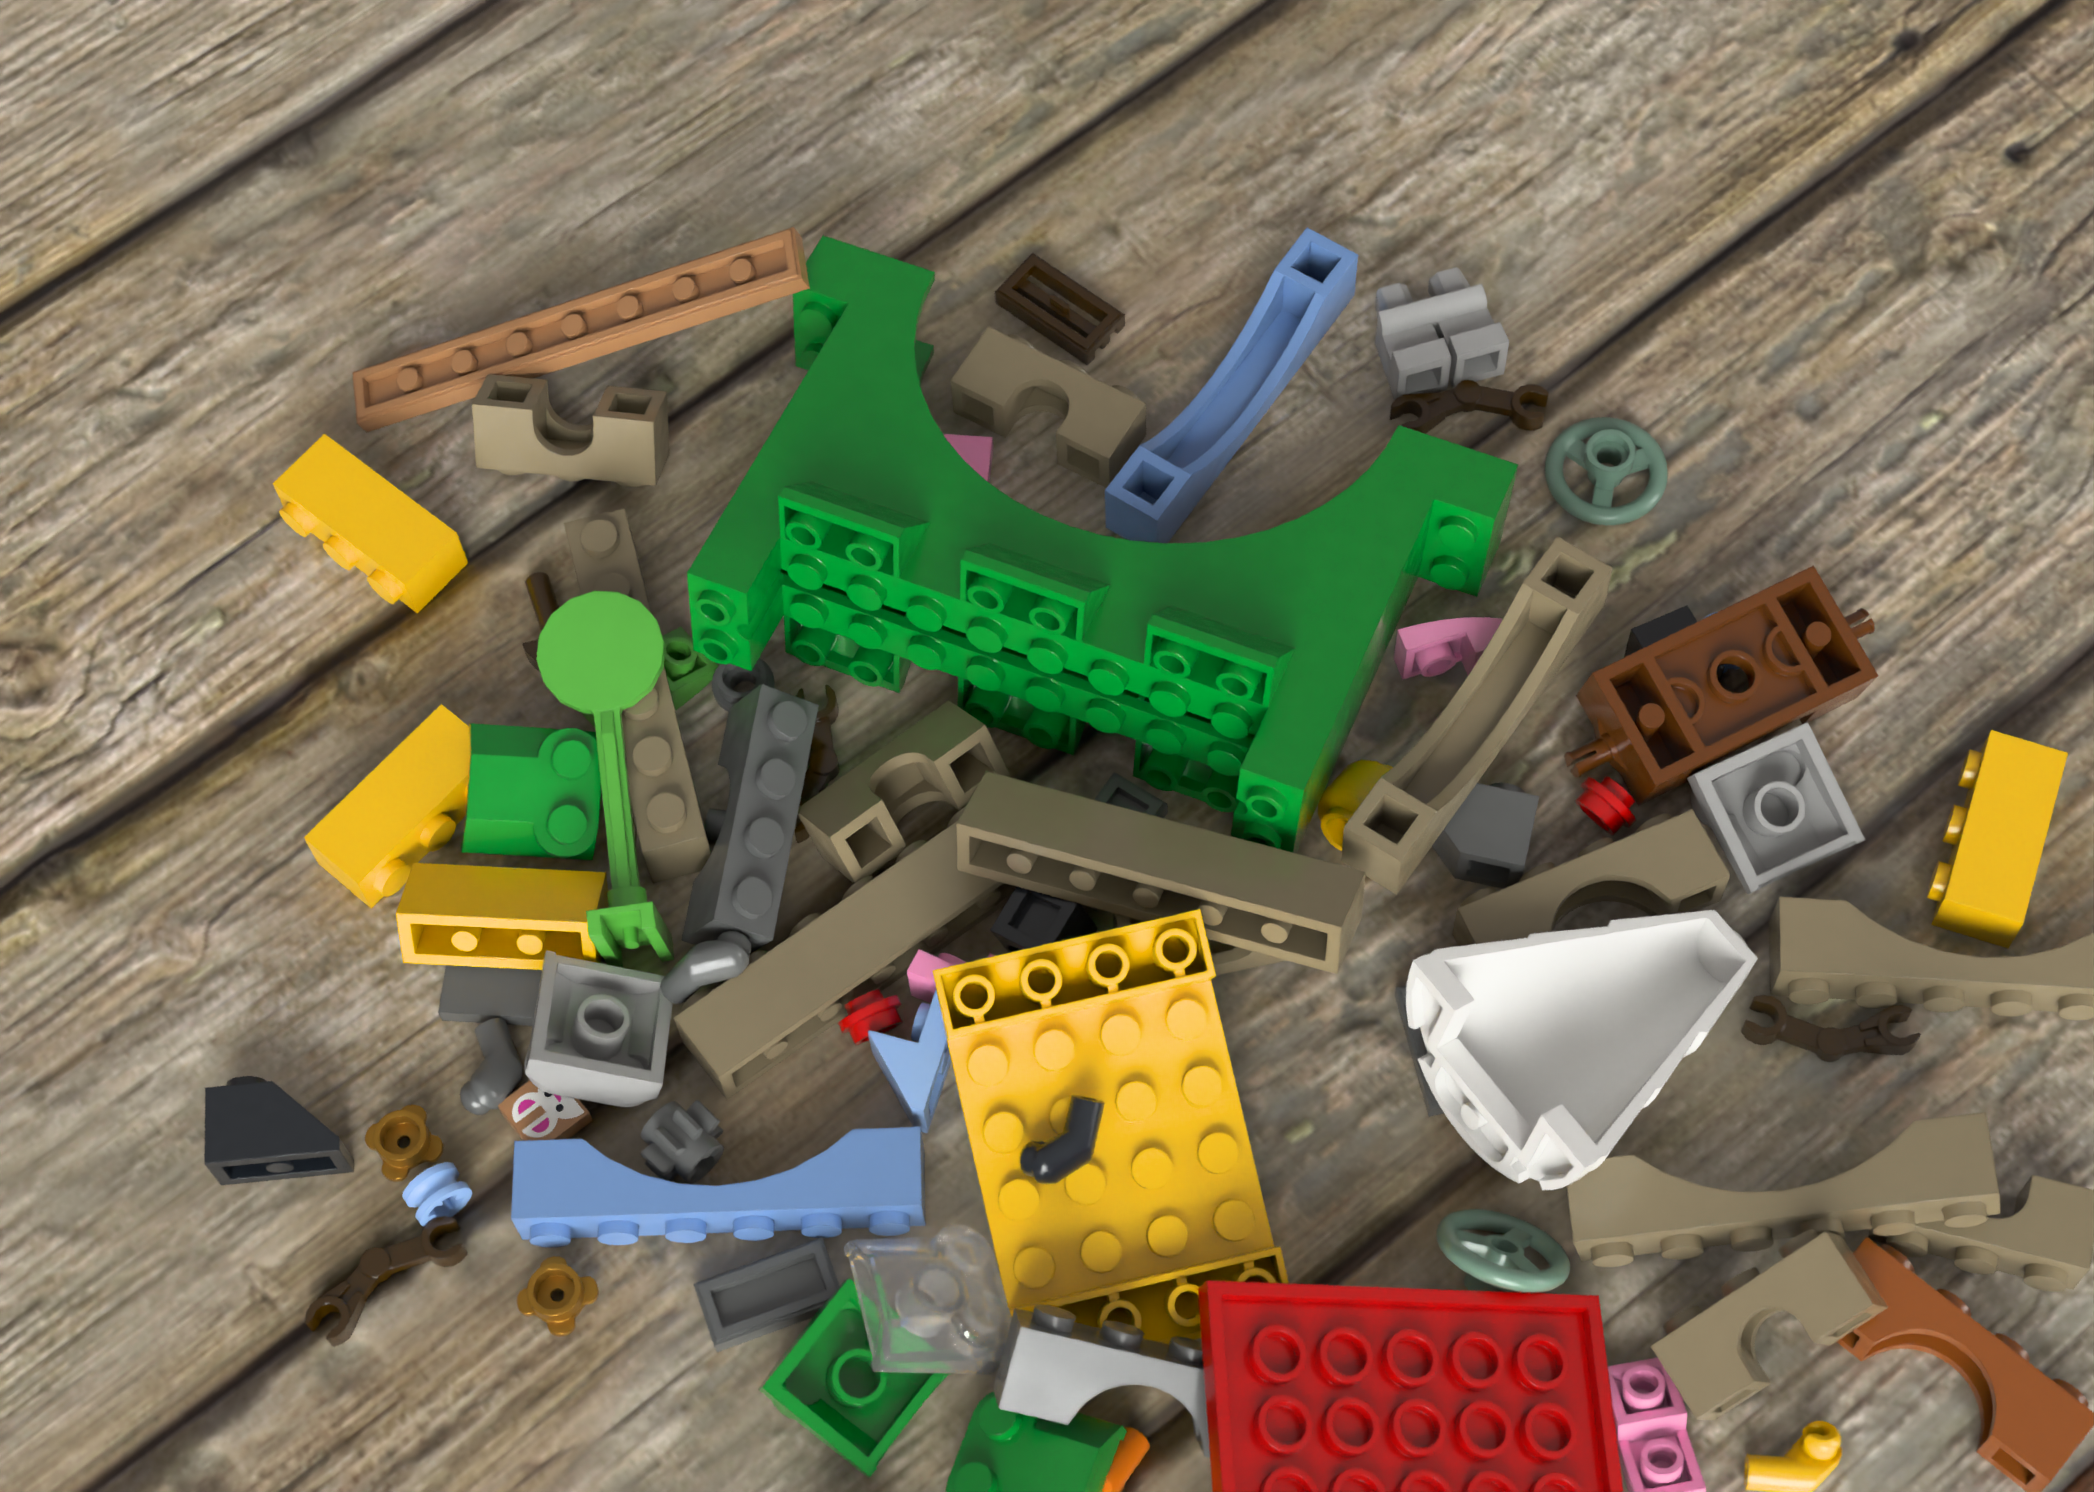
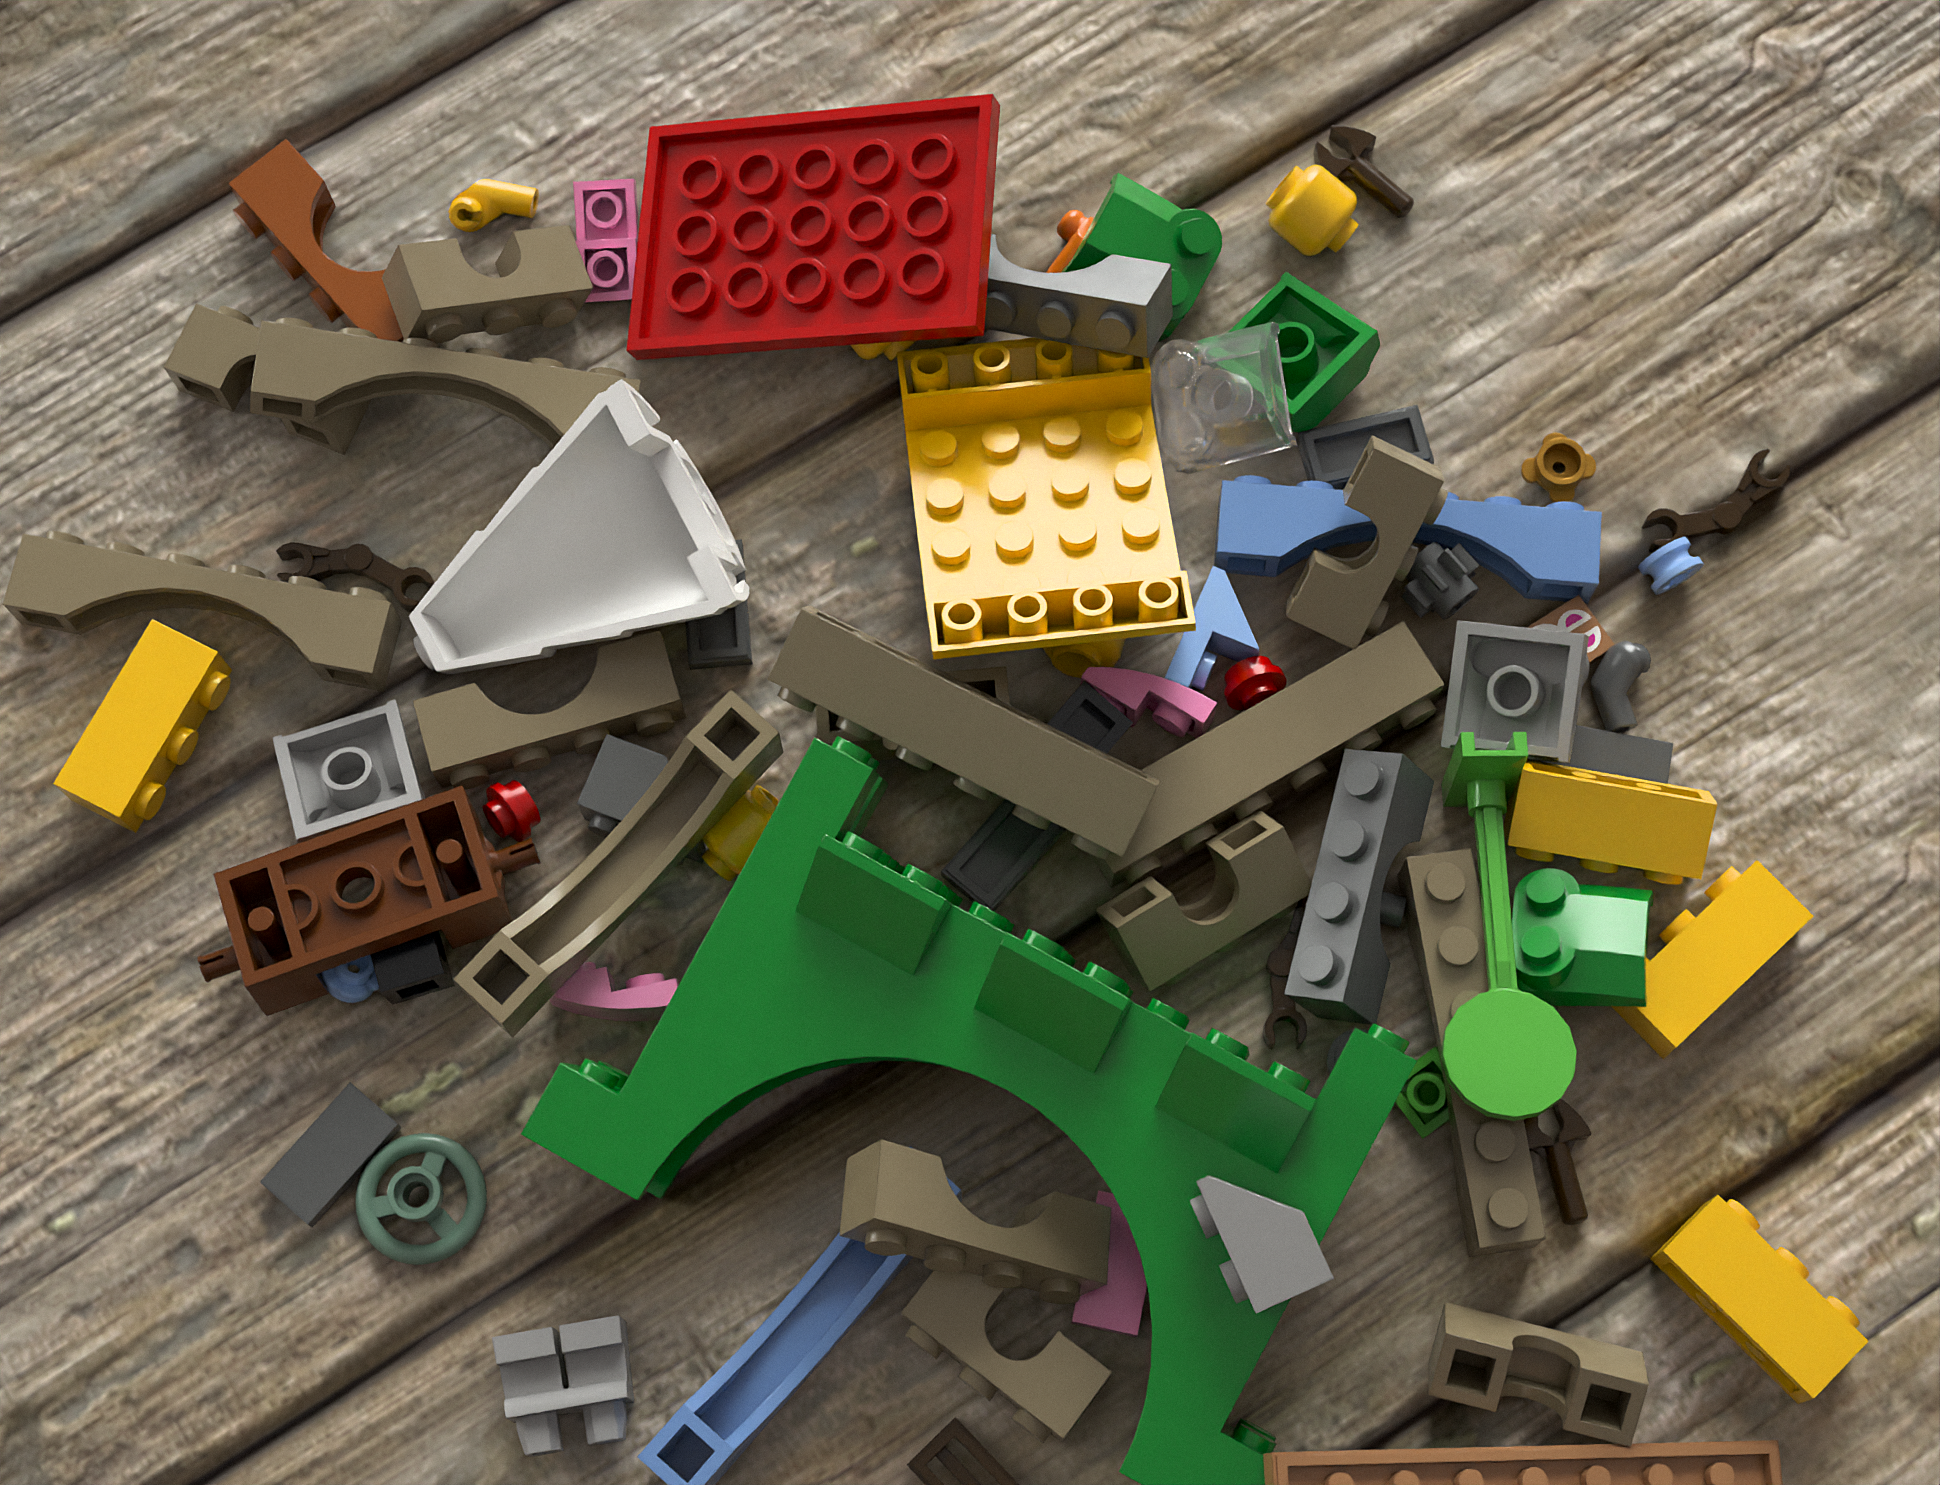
camera: 175 degrees left, 10 degrees up
black slope [204,1076,354,1186] -> none
pearl gold plate [365,1104,444,1182] -> none
dark grey arm [660,930,751,1004] -> none
black arm [1019,1095,1105,1184] -> none
dark brown piece [1390,380,1549,434] -> none
sand green piece [1436,1209,1570,1292] -> none
none -> dark grey tile [260,1082,402,1228]
none -> dark tan arch [839,1139,1111,1304]
none -> light grey slope [1190,1175,1334,1313]
none -> dark tan arch [1286,435,1448,649]

